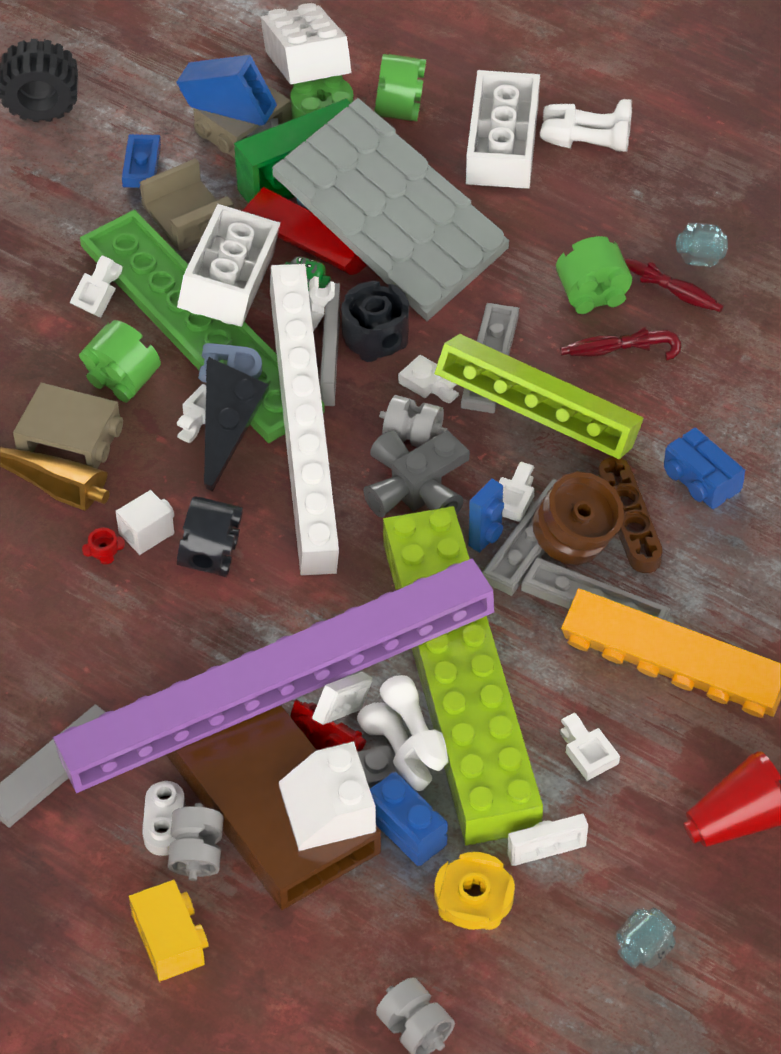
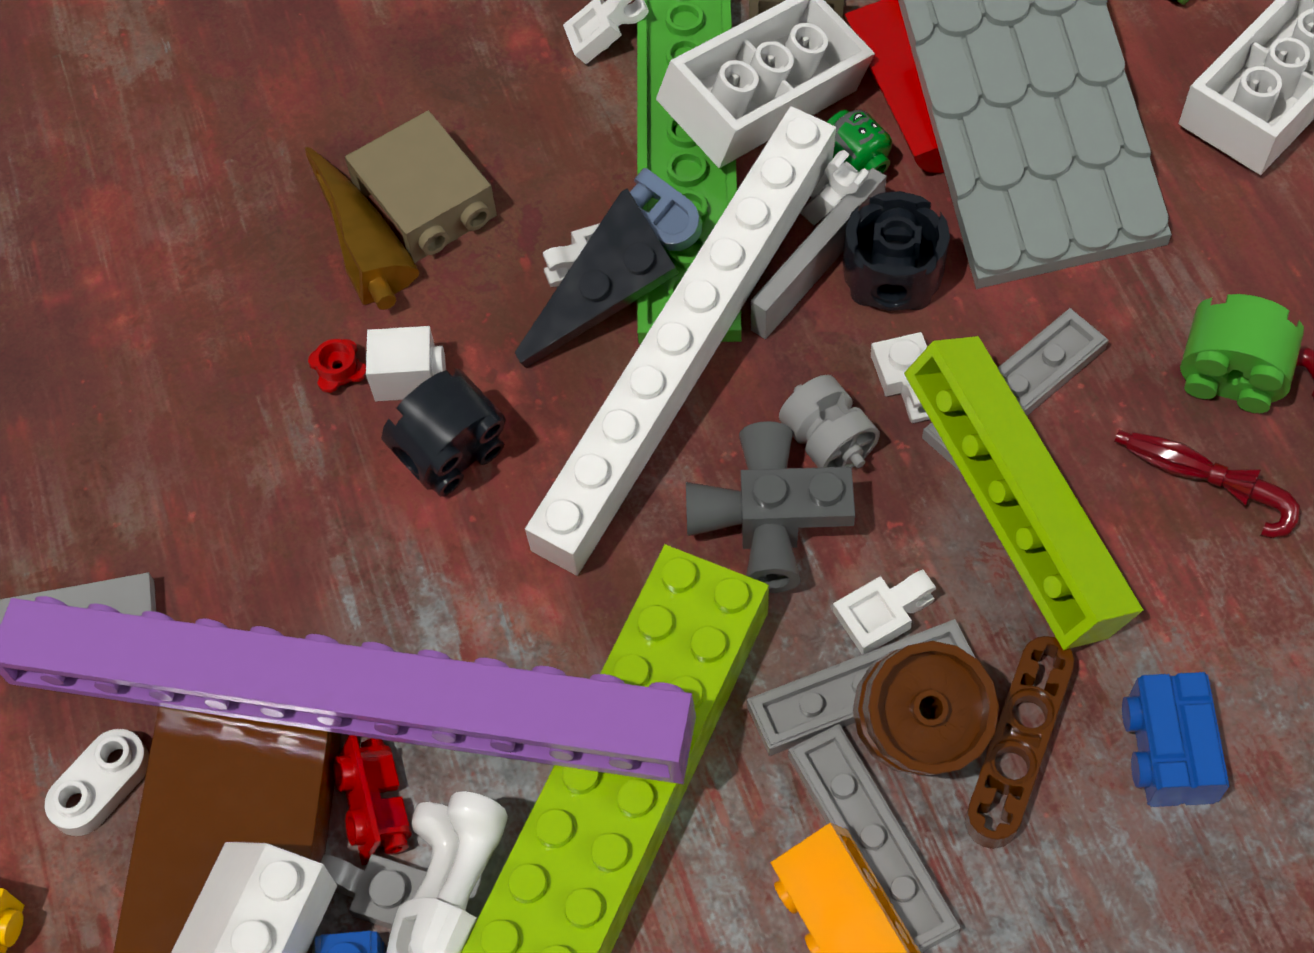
camera: 40 degrees right, 10 degrees up
bright green brick [79,320,161,403] -> none
light grey wheel [168,803,224,881] -> none
white plate [312,672,372,725] -> none
blue plate [468,479,504,553] -> none

